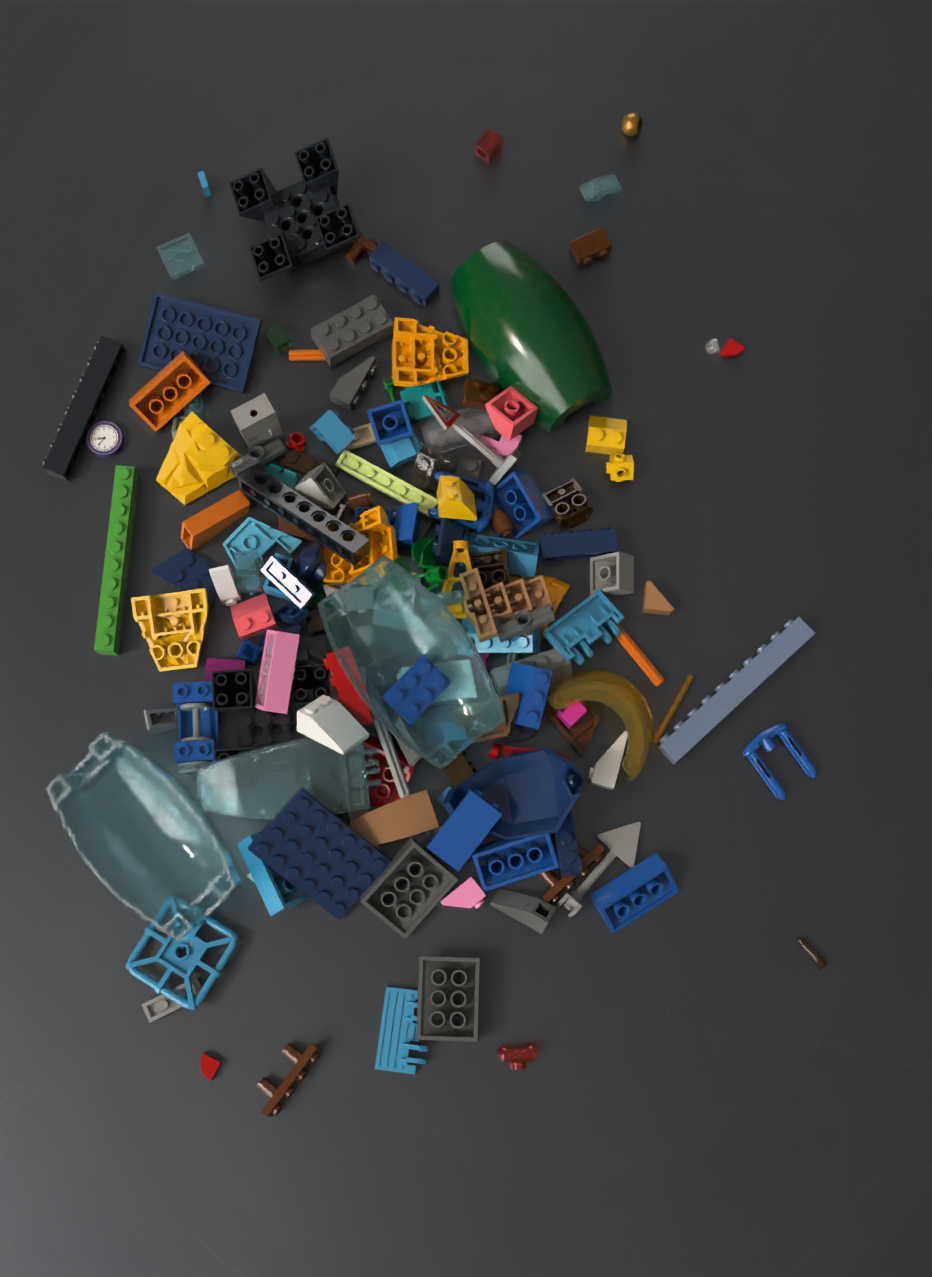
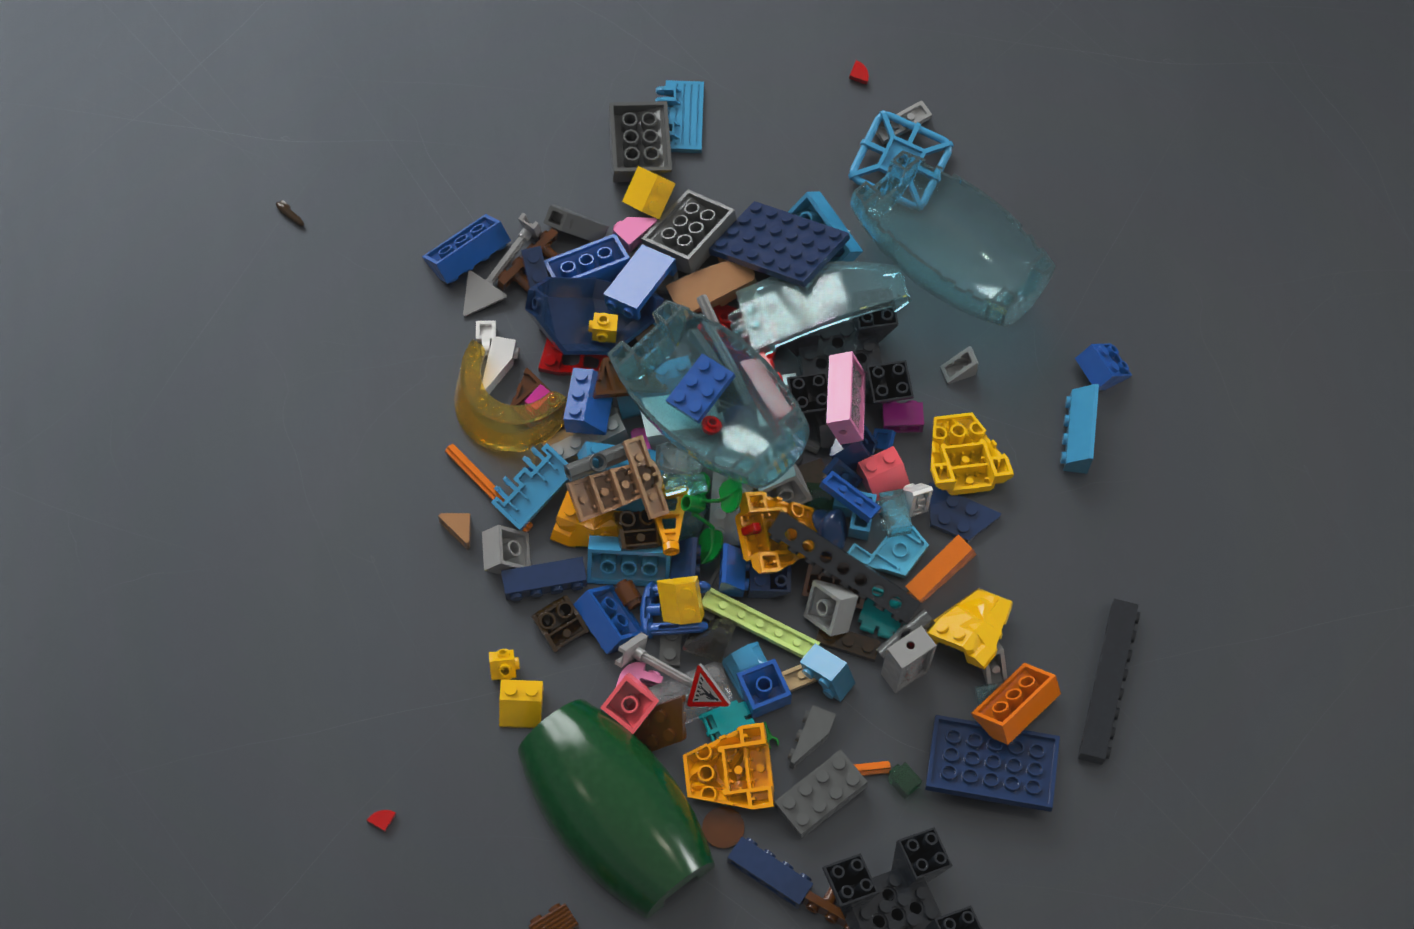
camera: 170 degrees right, 10 degrees down
tile [86,420,124,458] -> none
bright green brick [94,465,139,656] -> none
clear light blue plate [156,233,205,280] -> none
blue piece [173,681,222,799] -> none
reddish brown plate [257,1043,321,1117] -> none
red plate [286,432,306,451] -> none
white slope [297,695,369,755] -> none
reddish brown brick [345,491,374,514] -> none
clear red piece [498,1043,537,1070] -> none
pearl gold bar [652,674,695,744] -> none
sand blue brick [658,617,815,765] -> none
clear hinge [705,338,720,354] -> none
blue piece [743,723,818,800] -> none
none -> white plate [476,321,496,357]
none -> yellow brick [588,313,618,343]
none -> yellow slope [622,166,675,219]
none -> red plate [701,415,722,435]
none -> reddish brown piece [702,807,745,849]
none -> red tile [741,523,762,536]
none -> dark azure slope [1060,384,1099,474]
none -> blue slope [1075,343,1132,390]

